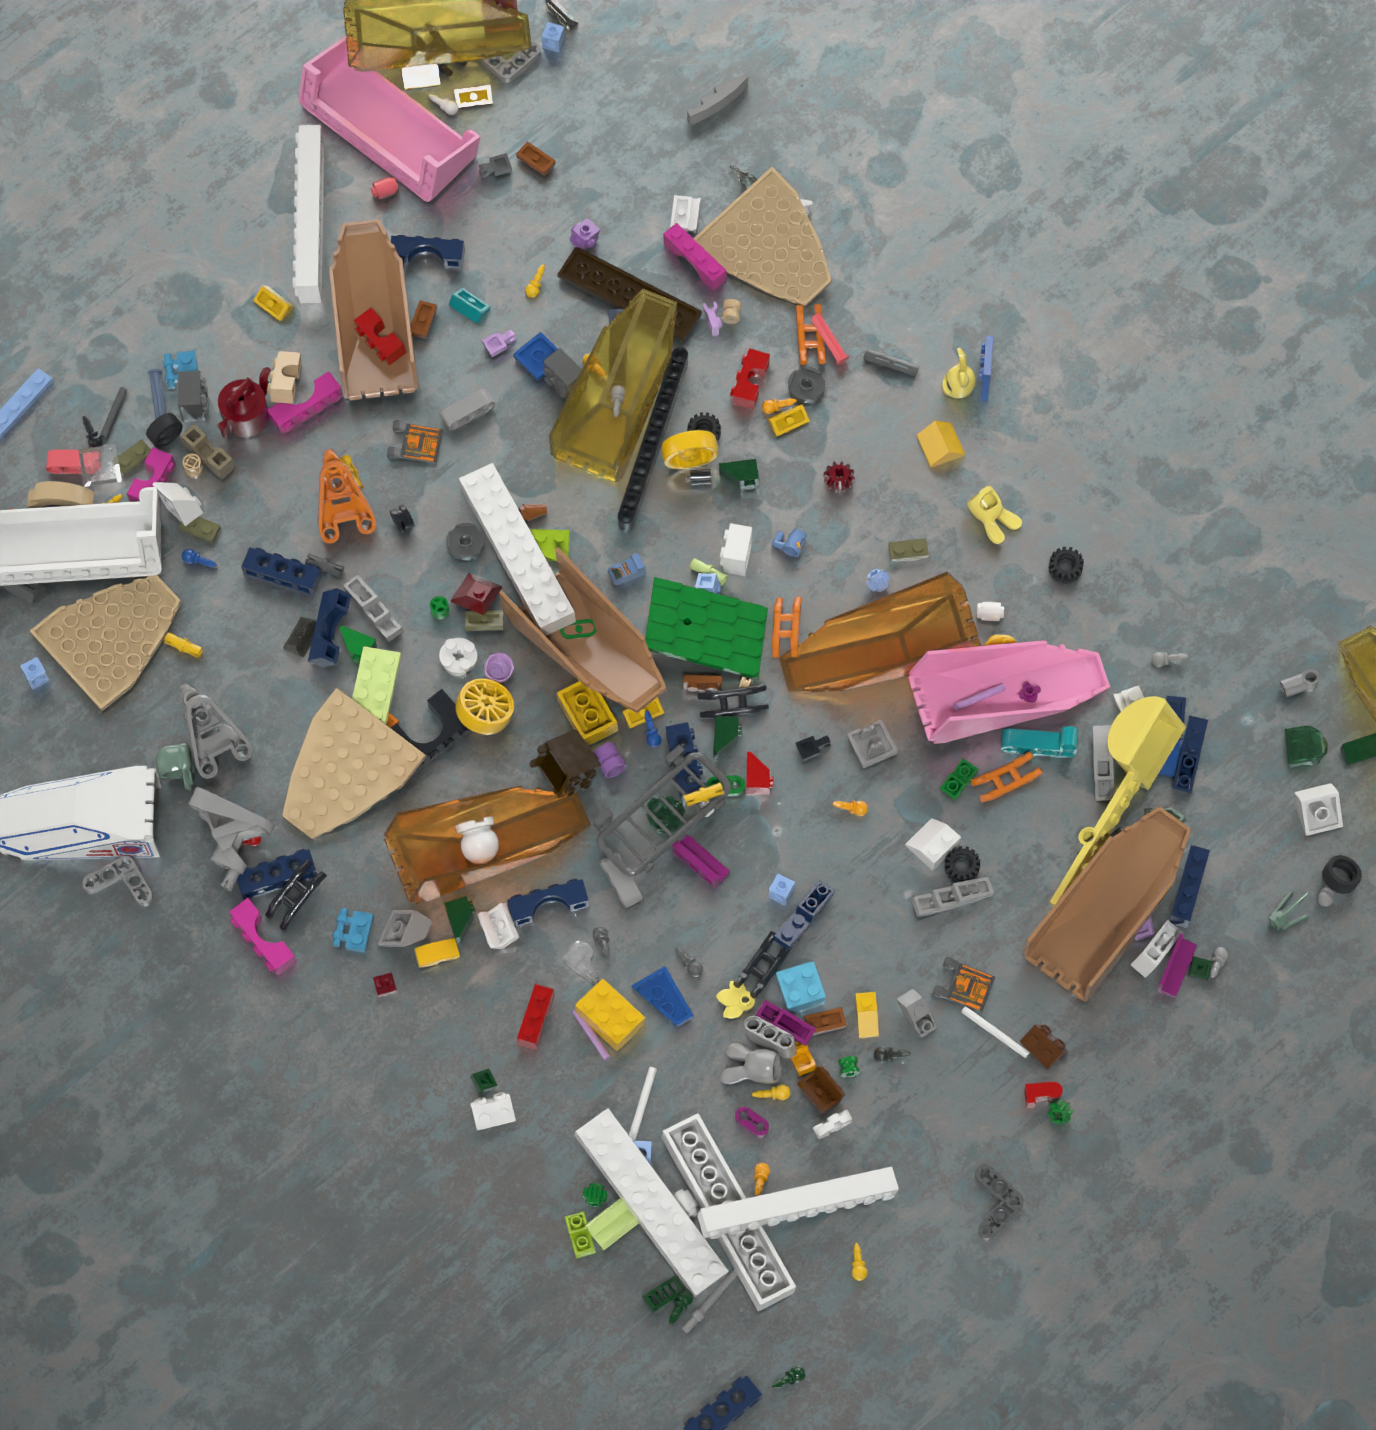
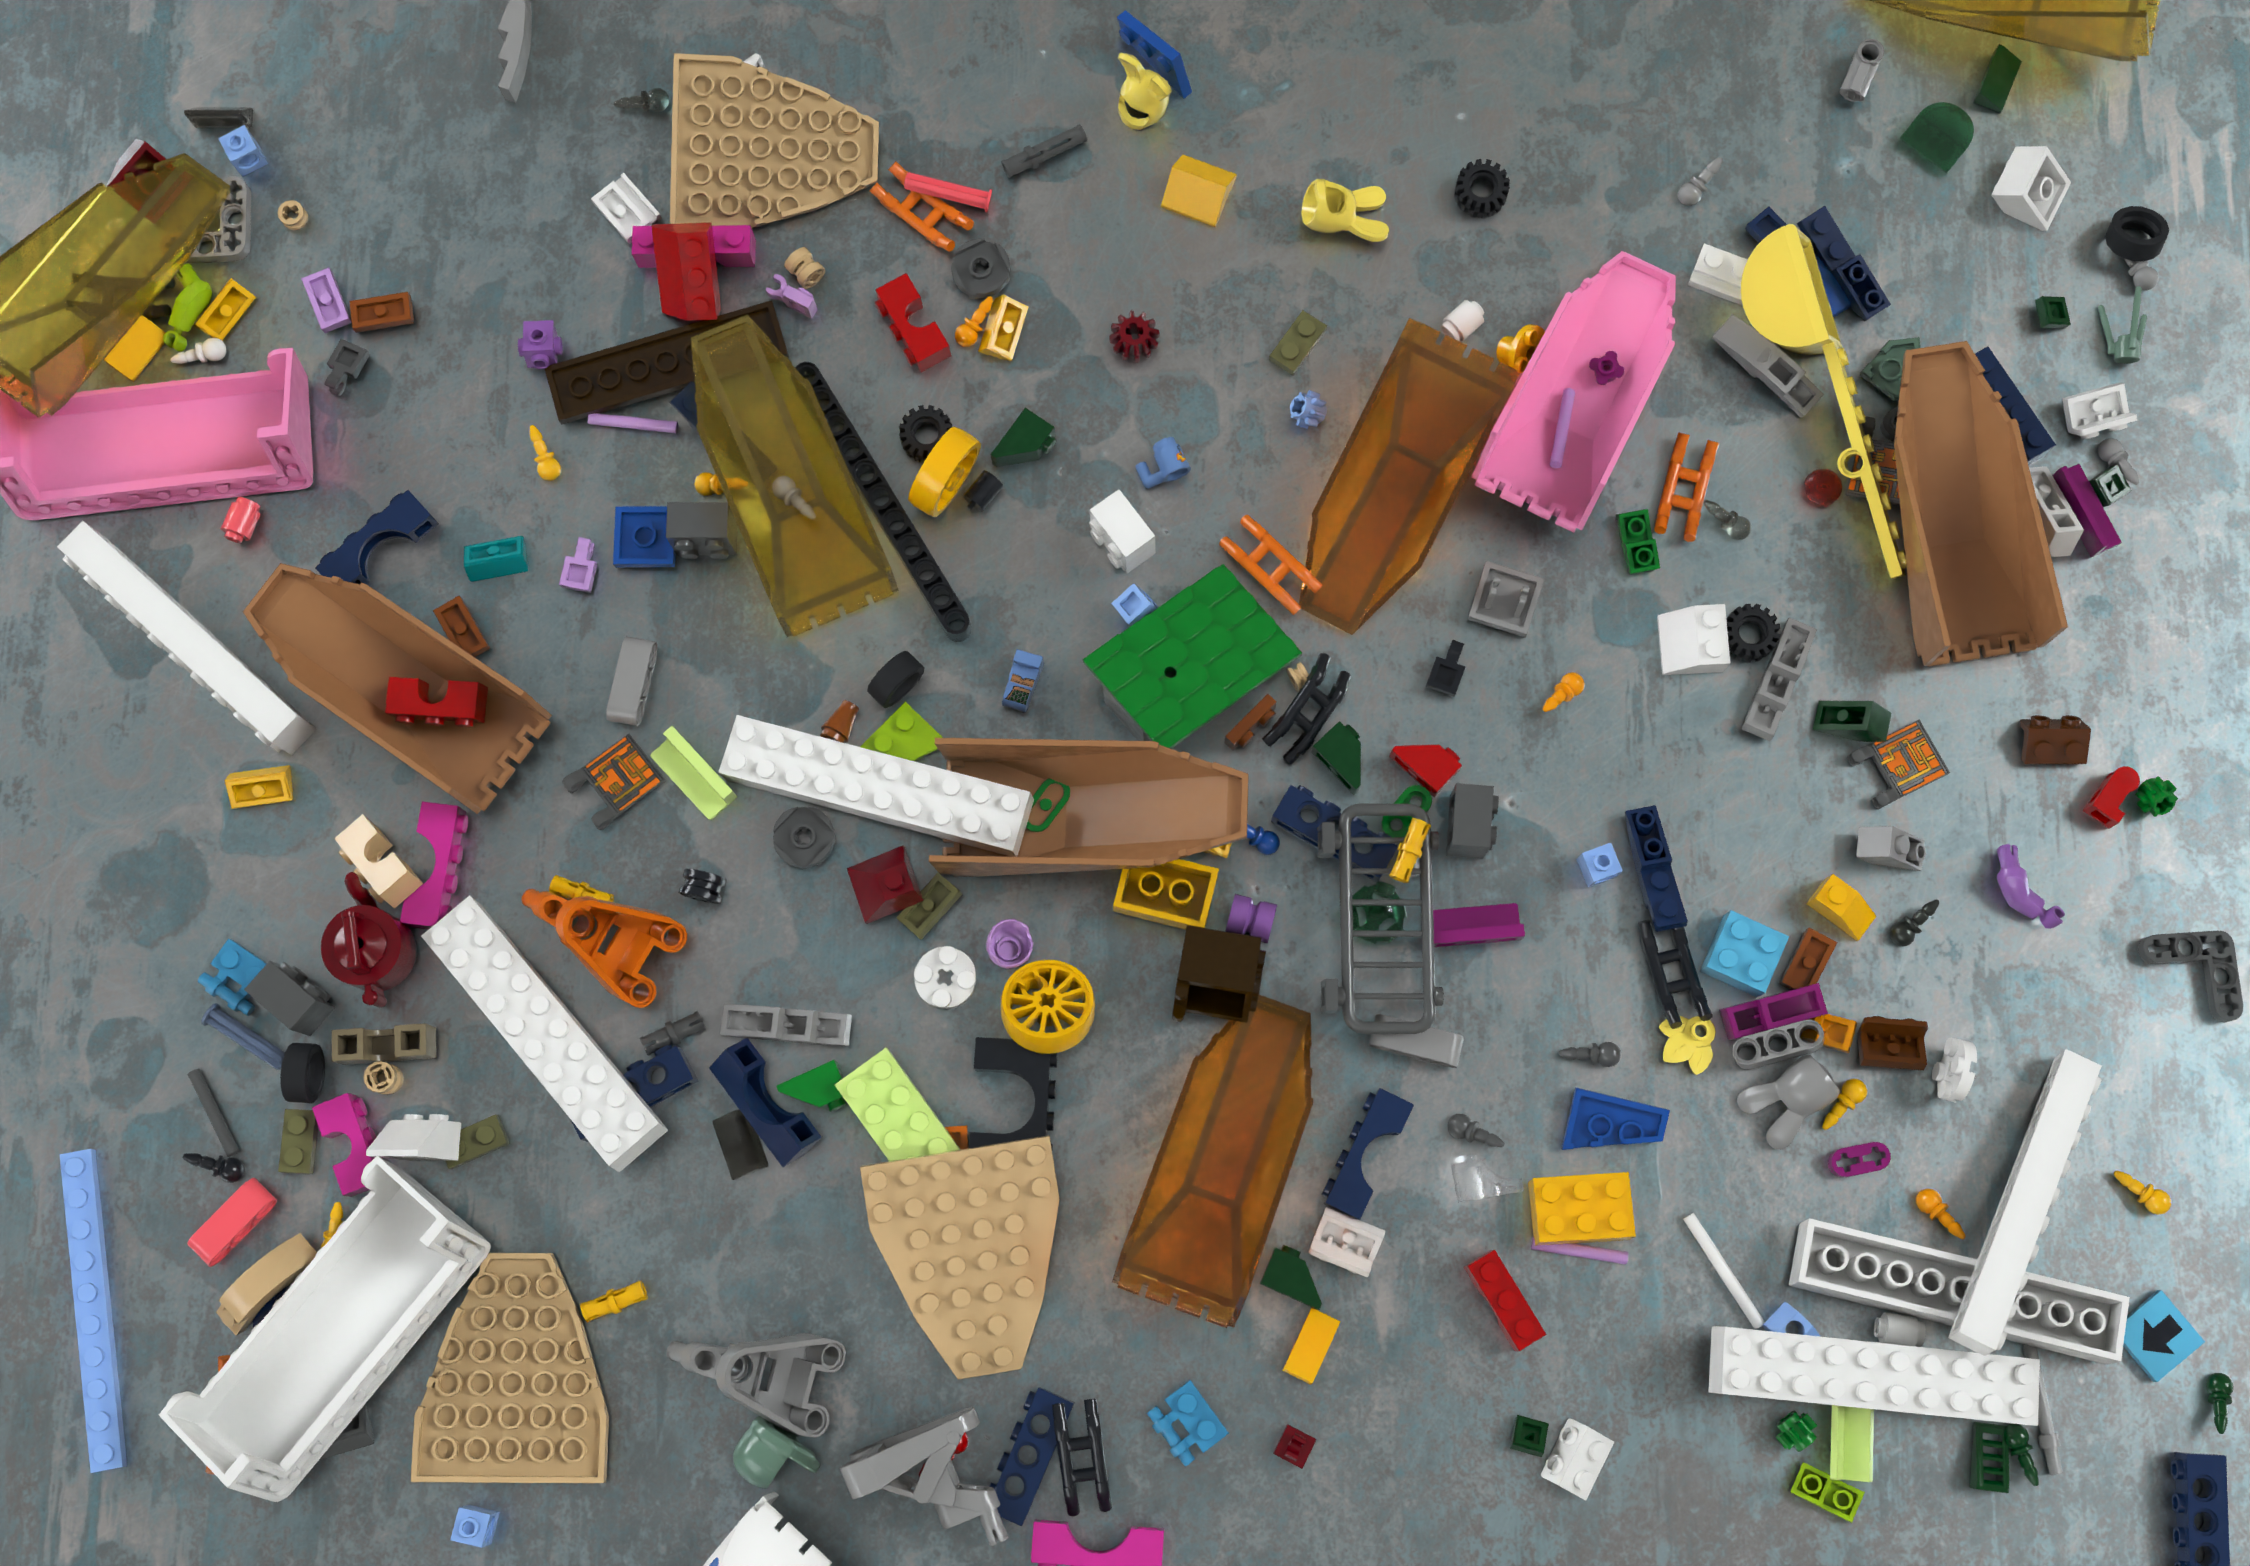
camera: 45 degrees left, 10 degrees up
clear slope [78,444,121,487] -> none
blue bar [182,549,217,567] -> none
light grey slope [378,910,432,947] -> none
green wheel [430,596,450,619] -> none
white tile [455,817,499,864] -> none
yellowish green pin [689,558,728,586] -> none
green wheel [838,1056,860,1078] -> none
white bar [961,1006,1030,1059] -> none
teal beam [1001,726,1079,758] -> none
none -> lime arm [163,264,212,352]
none -> tan bush [277,200,308,230]
none -> lavender plate [301,268,352,333]
none -> white brick [421,895,668,1172]
none -> lavender bar [588,413,678,433]
none -> yellowish green panel [650,726,737,820]
none -> red slope [651,222,721,321]
none -> black tyre [867,651,925,708]
none -> dark grey brick [1446,783,1499,859]
none -> clear smoke bar [1703,500,1752,540]
none -> clear red plate [1804,469,1843,506]
none -> dark green slope [1813,701,1892,742]
none -> medium lavender arm [1996,844,2065,929]
none -> dark green tile [2035,296,2071,329]
none -> white bracket [2062,383,2138,439]
none -> medium azure tile [2123,1290,2205,1382]

